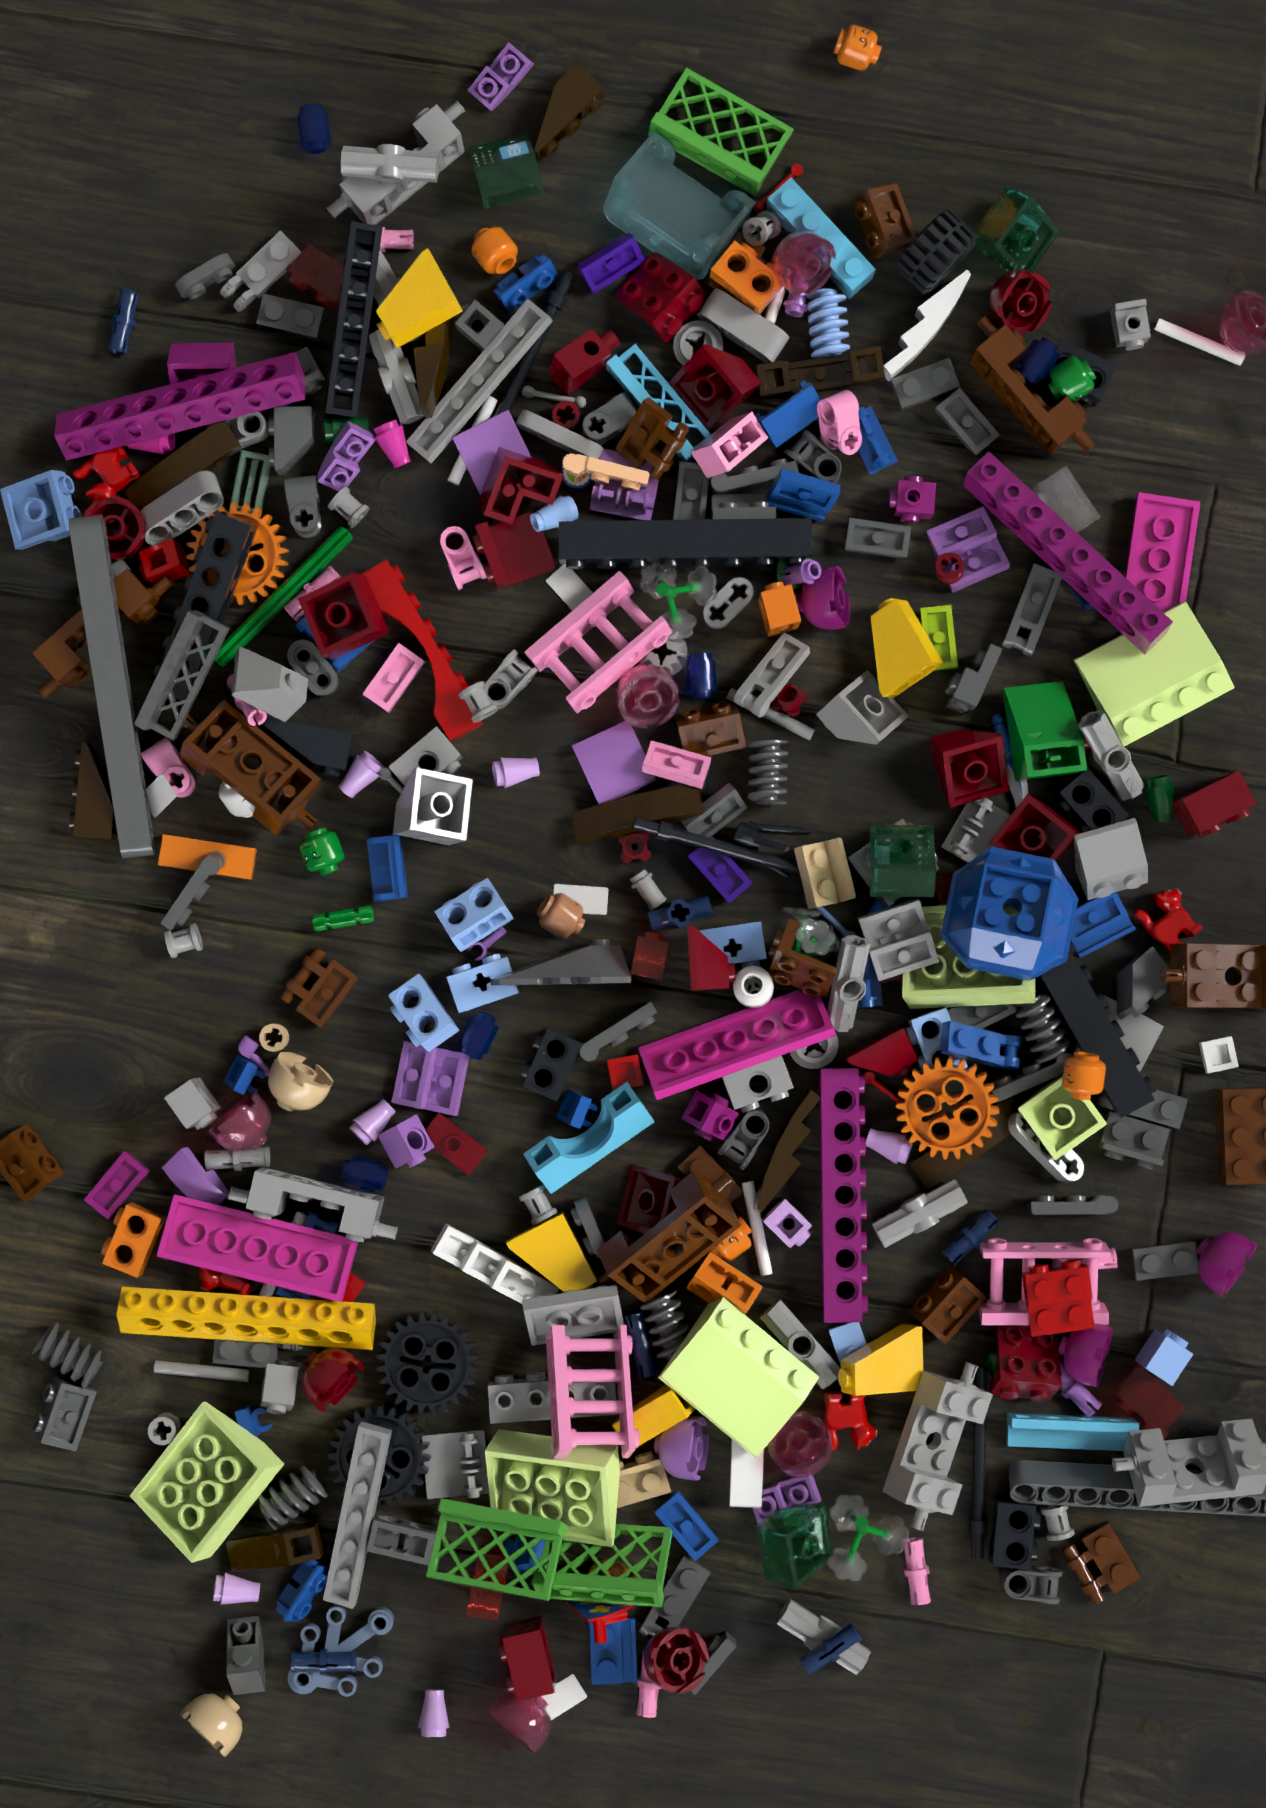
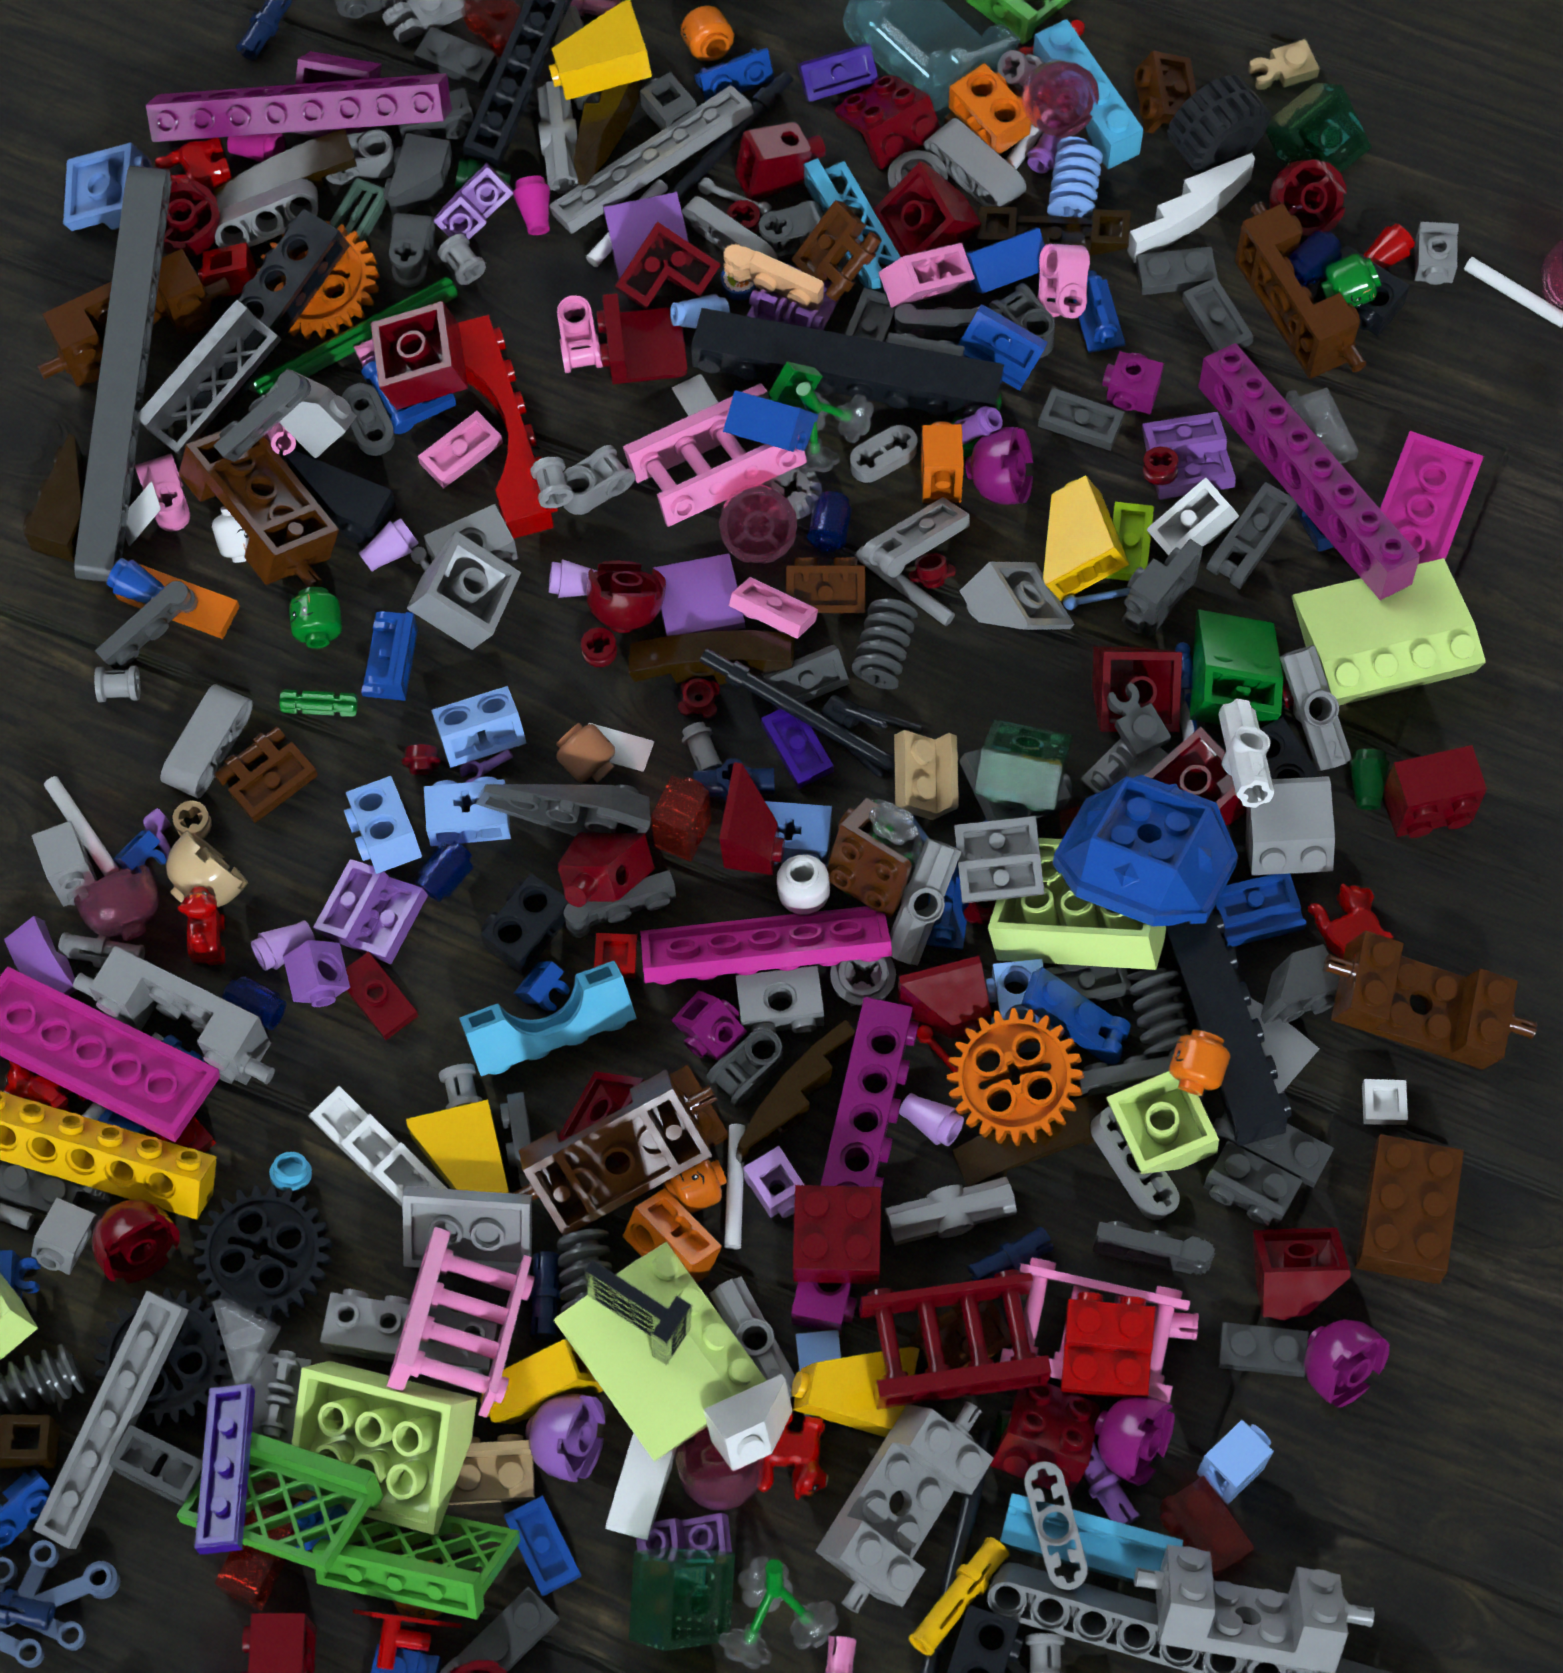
camera: 15 degrees right, 20 degrees down
none -> white bar [44,776,119,878]
none -> blue cone [106,558,165,604]
none -> light grey beam [160,684,253,799]
none -> red animal [178,886,225,966]
none -> tile [195,1383,255,1555]
none -> clear slope [212,1298,281,1385]
none -> dark grey plate [213,371,311,462]
none -> medium azure plate [269,1152,312,1191]
none -> dark red plate [401,744,441,776]
none -> dark red torso [558,832,655,907]
none -> dark red bush [581,628,617,667]
none -> black fence [584,1260,692,1365]
none -> dark red cylinder [587,560,666,633]
none -> white slope [704,1374,792,1471]
none -> blue hinge [723,390,819,452]
none -> green plate [768,362,823,408]
none -> dark red brick [793,1185,881,1284]
none -> dark red fence [859,1270,1052,1409]
none -> yellow pin [909,1537,1009,1656]
none -> light grey beam [1025,1462,1088,1590]
none -> medium blue hinge [1063,588,1130,610]
none -> dark grey plate [1107,683,1171,760]
none -> white slope [1146,477,1240,555]
none -> white piece [1218,699,1274,808]
none -> tan plate [1248,39,1319,90]
none -> dark red slope [1253,1227,1350,1320]
none -> red cone [1363,223,1415,269]

